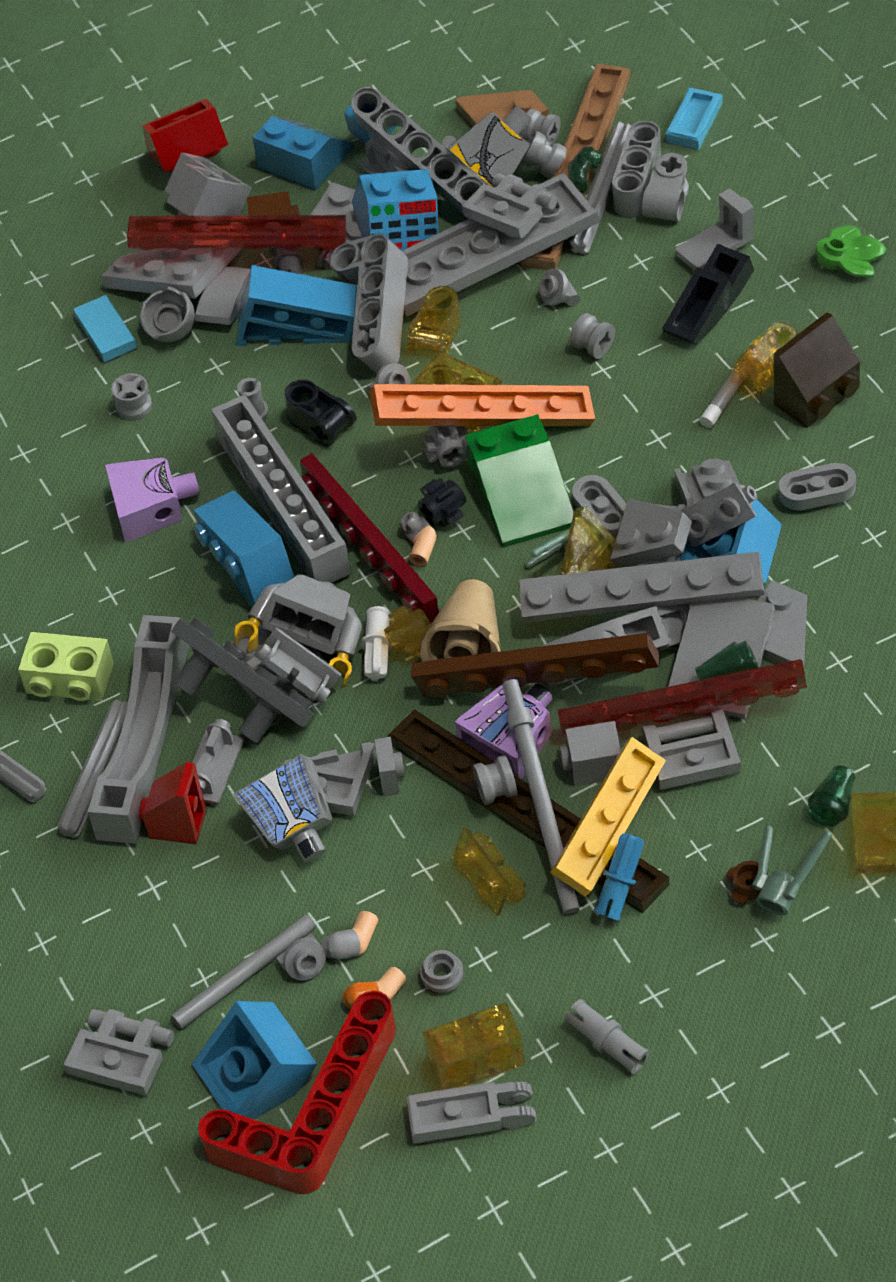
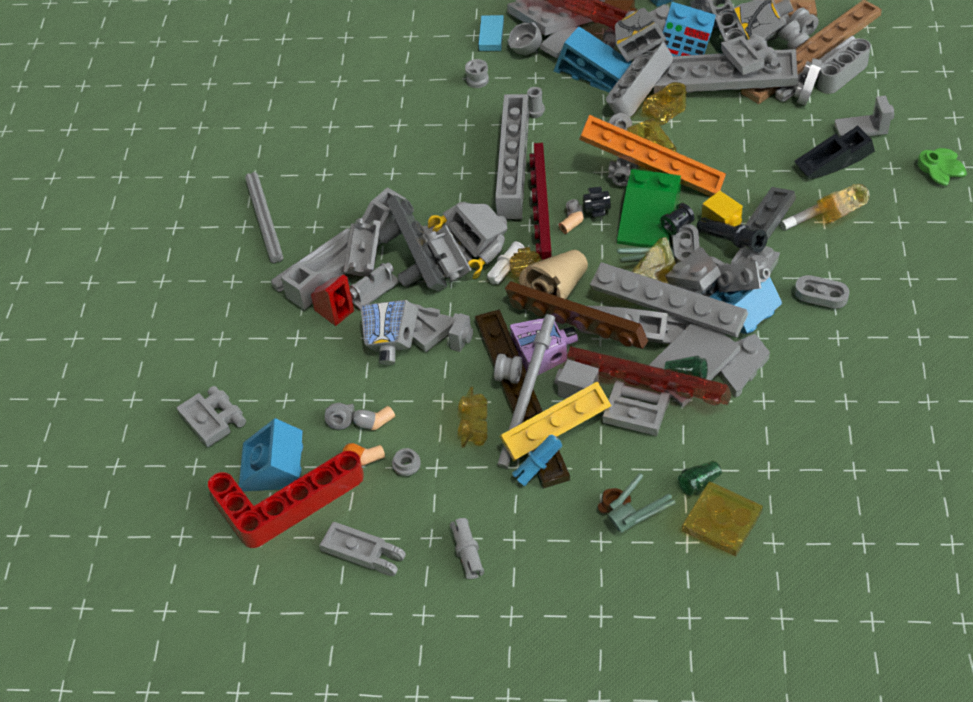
camera: 30 degrees right, 0 degrees up
yellowish green brick [18,632,114,701] -> none
lavender torso [105,458,200,542] -> none
light grey bar [171,914,316,1029] -> none
dark azure wedge [193,490,294,608] -> none
black piece [285,379,357,446] -> none
clear yellow brick [423,1002,525,1090] -> none
light grey plate [539,268,580,306] -> none
clear green arm [567,146,603,193] -> none
light grey wheel [569,313,615,359] -> none
light grey piece [642,153,689,222] -> none
medium azure tile [665,88,722,150] -> none
dark brown slope [774,312,860,428] -> none
none -> light grey hinge [343,218,381,277]
none -> light grey torso [615,8,666,62]
none -> black bush [660,202,695,235]
none -> black pin [697,217,768,253]
none -> yellow brick [701,191,743,226]
none -> dark grey plate [745,187,796,241]
none -> light grey plate [794,58,822,106]

